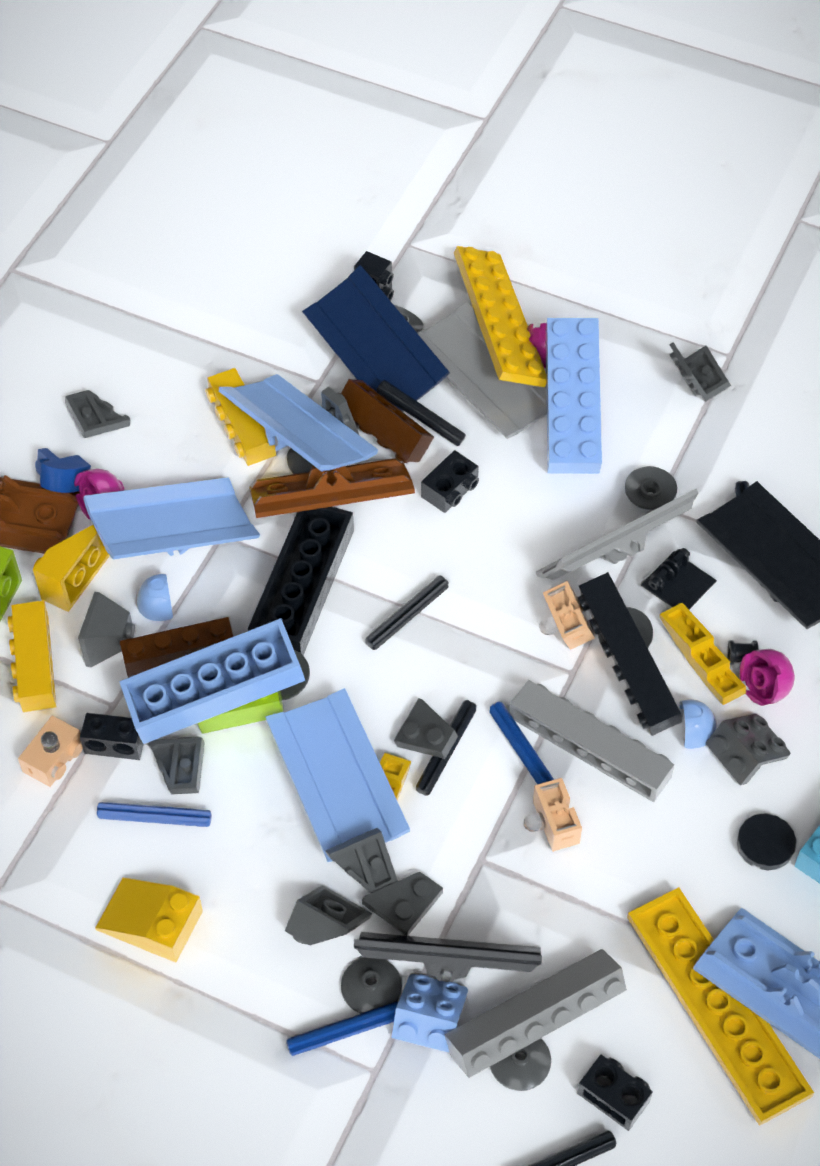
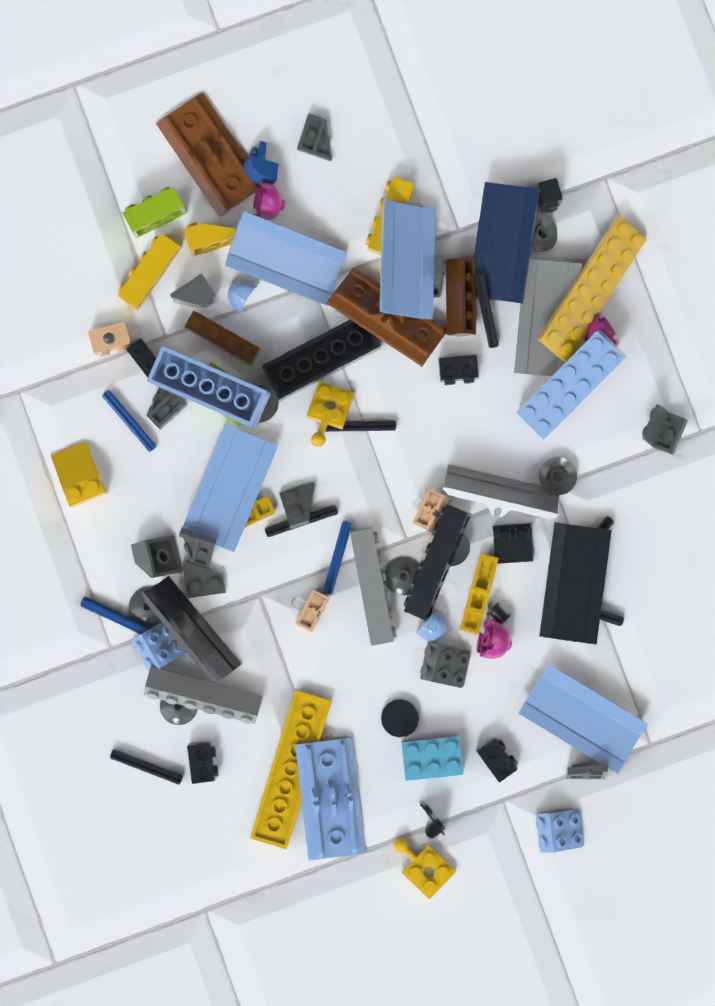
camera: 45 degrees right, 30 degrees up
none -> yellow plate [306,382,355,447]
none -> dark grey dish [385,557,420,596]

